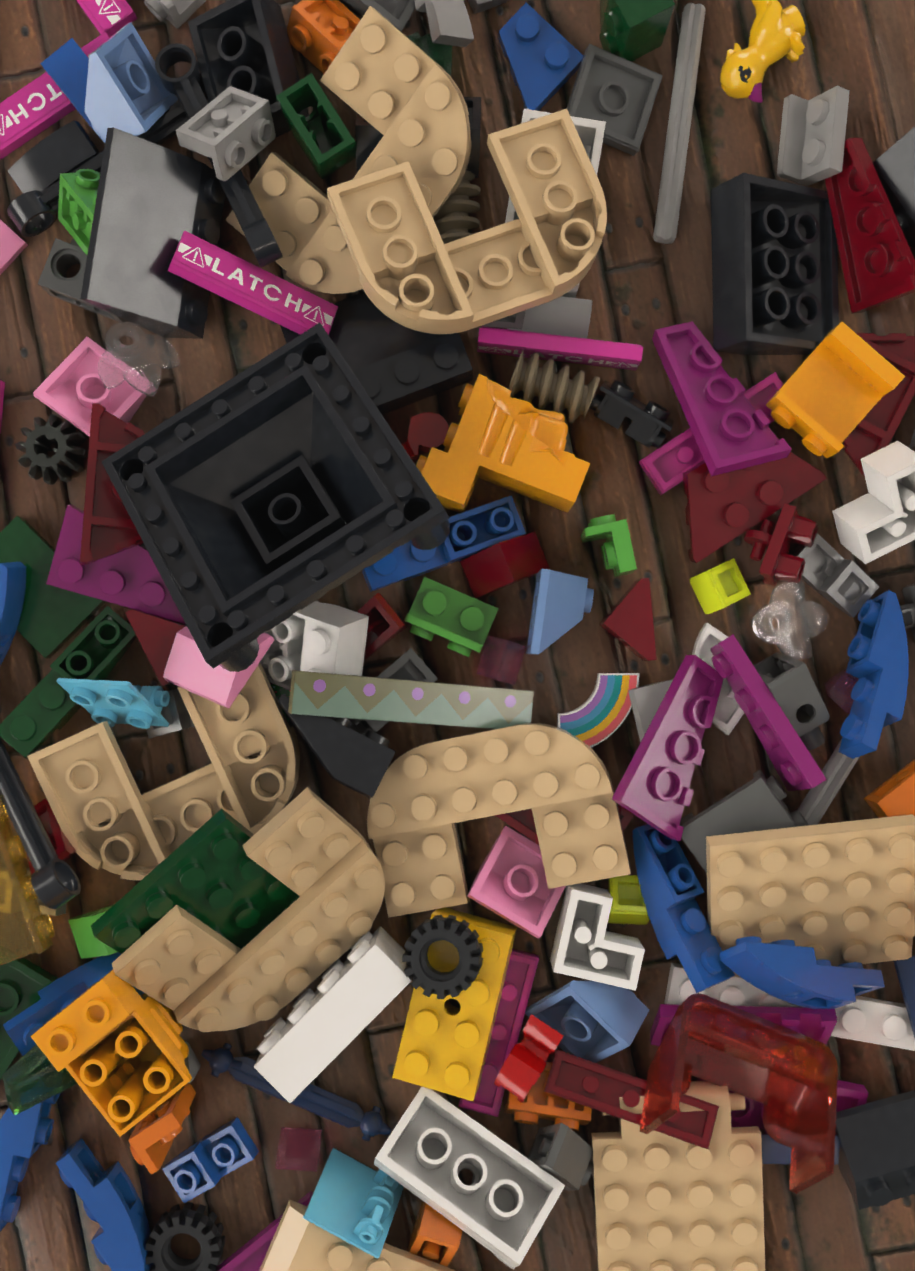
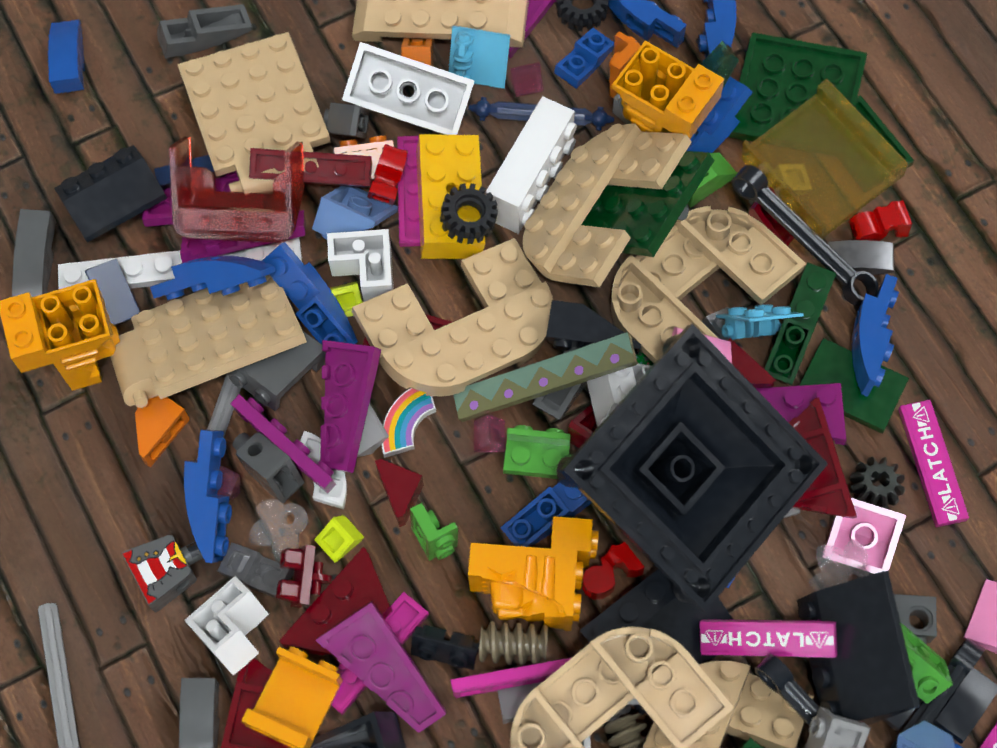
camera: 160 degrees right, 20 degrees down
dark red slope [460,532,550,598] -> none
bright pink slope [467,826,566,939] -> none
medium blue slope [526,569,594,655] -> none

